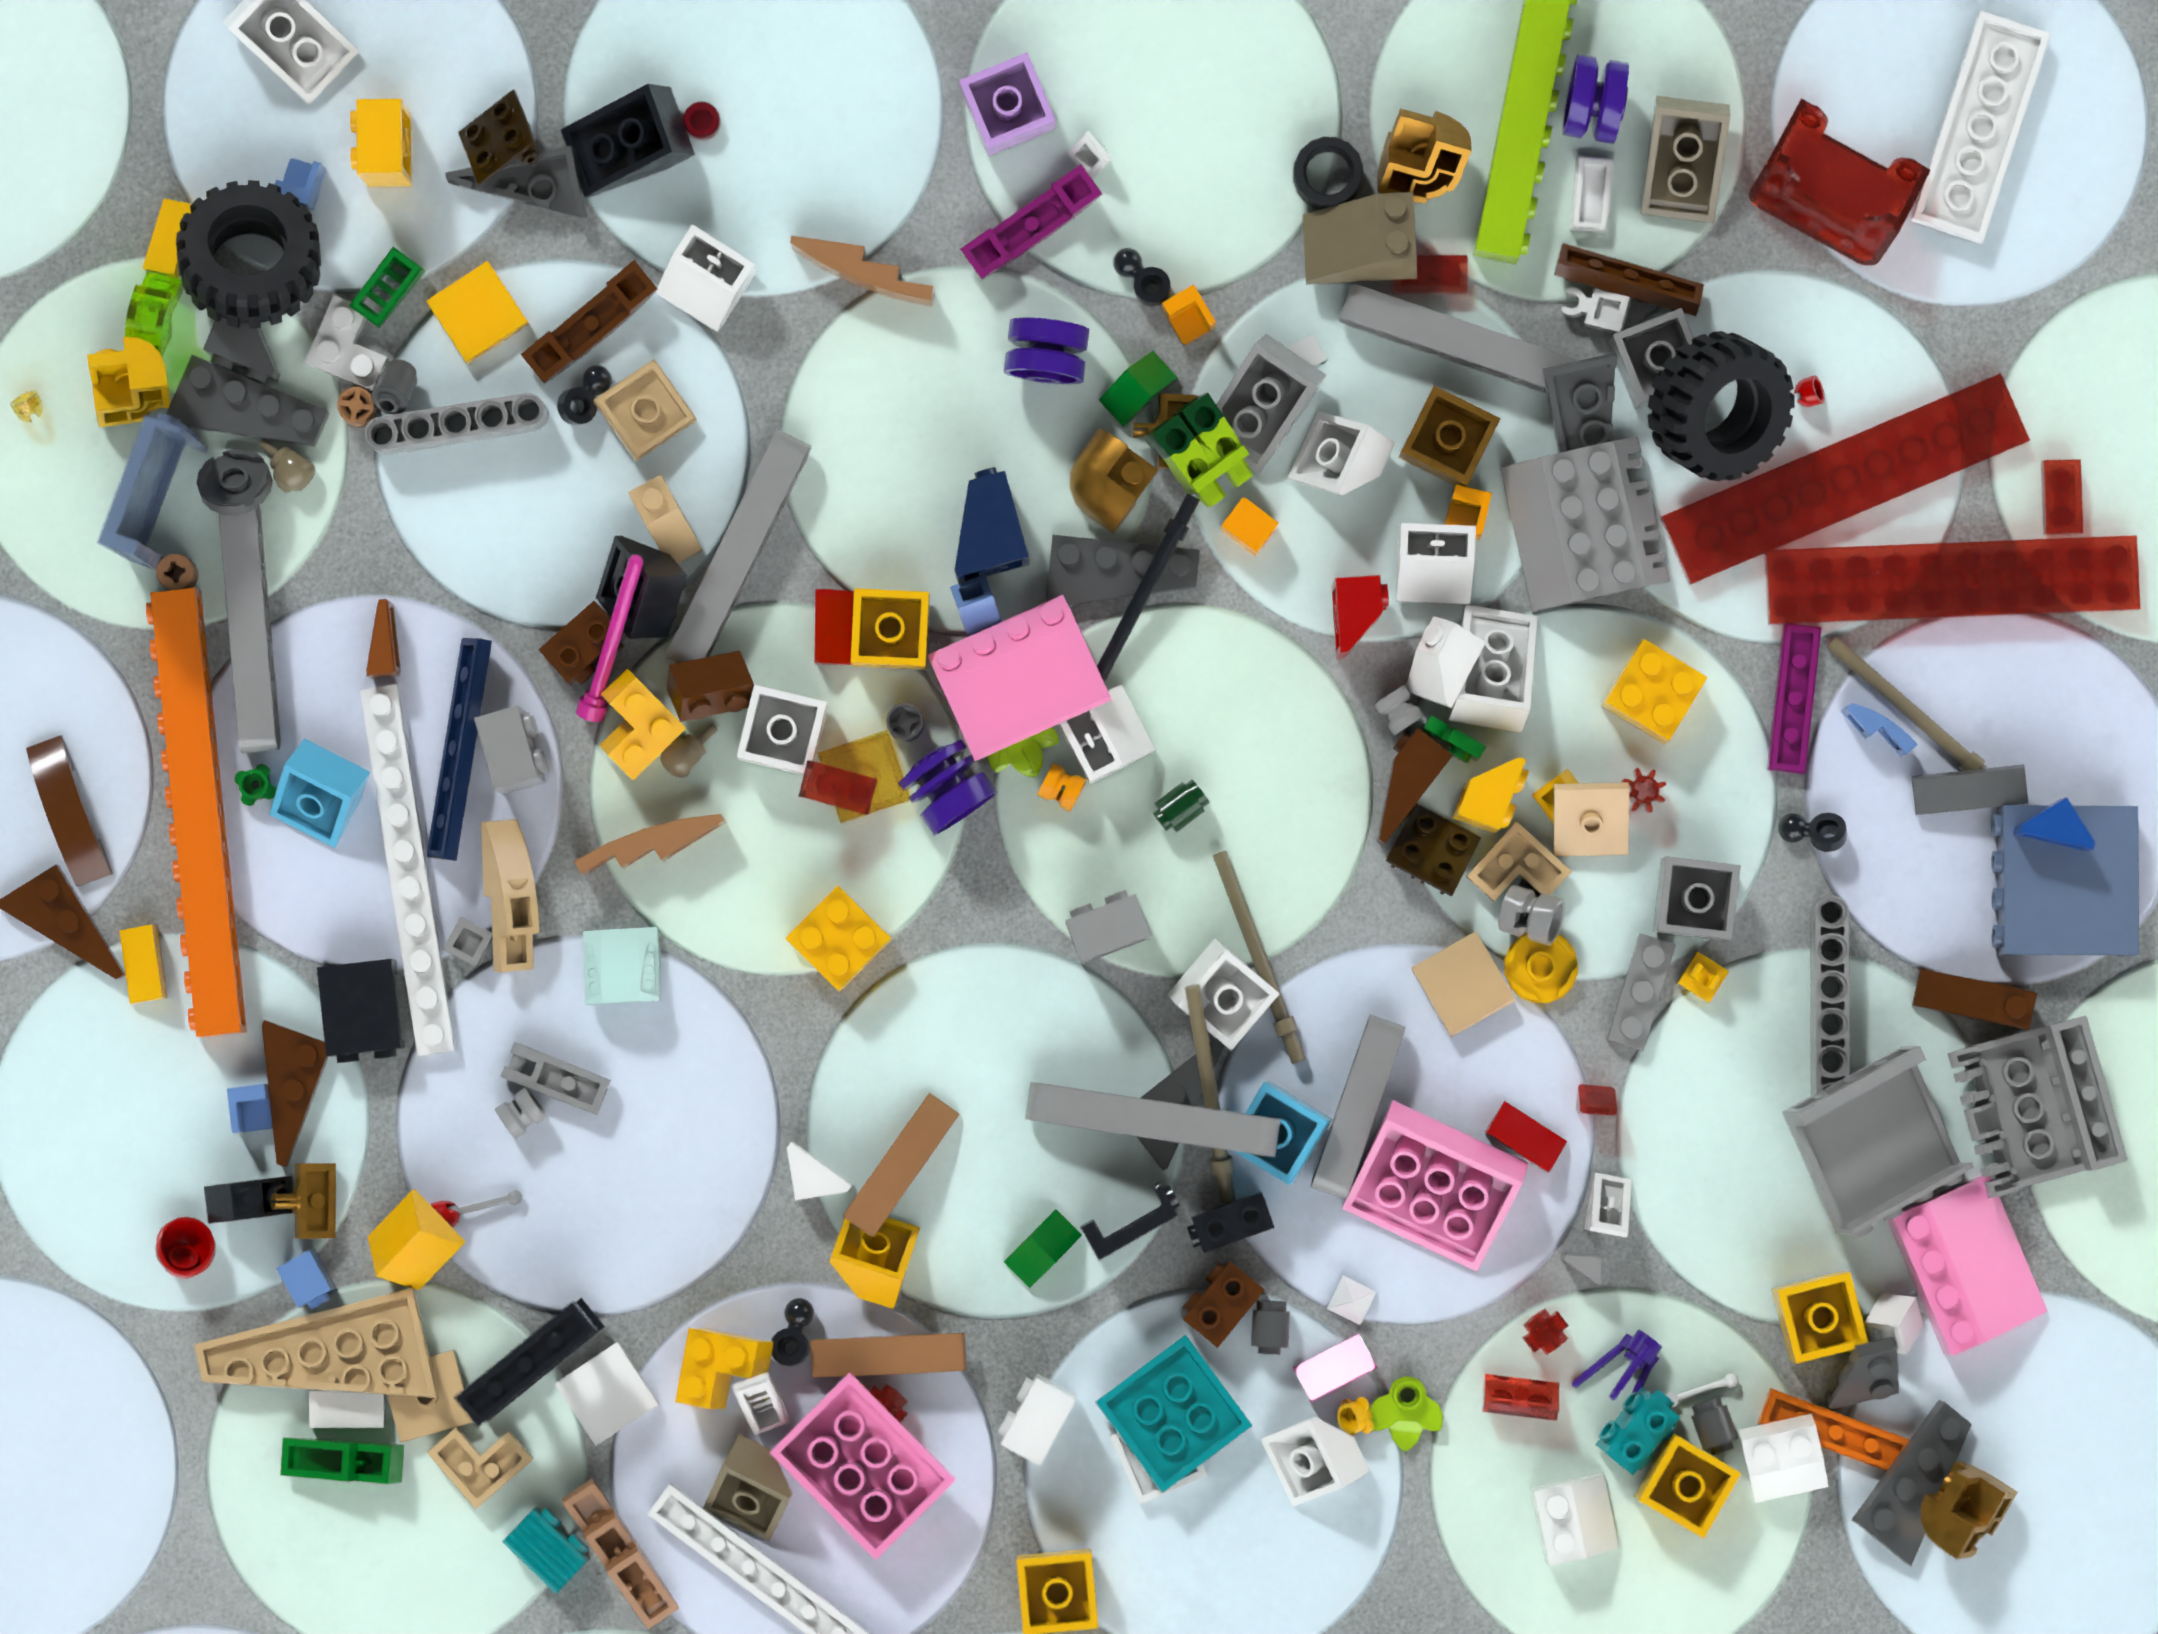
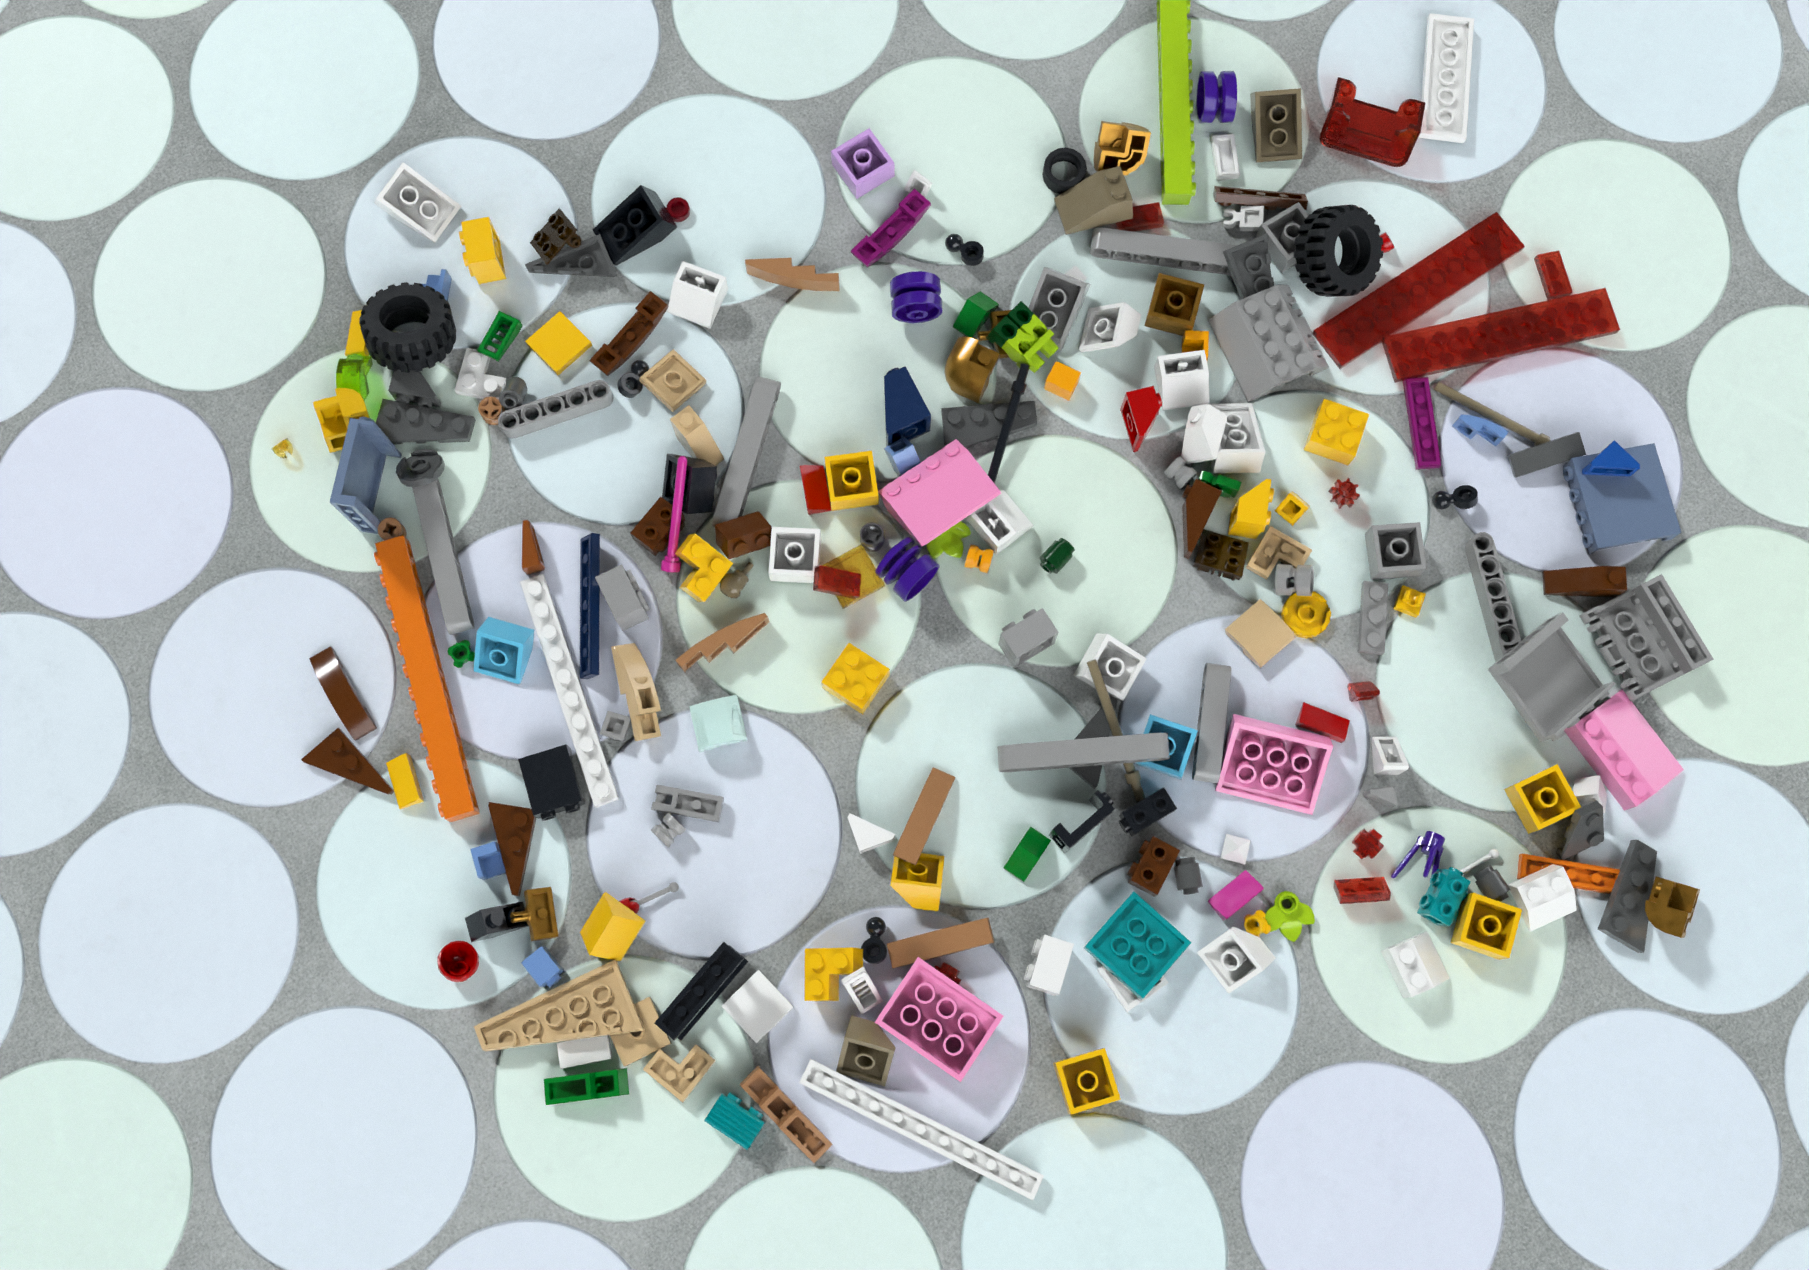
camera: 10 degrees left, 10 degrees down
dark tan piece [259,439,315,493] -> none
light orange panel [1161,284,1216,345] -> none
dark tan bar [1213,850,1306,1064] -> none
tan plate [1553,783,1629,856] -> none

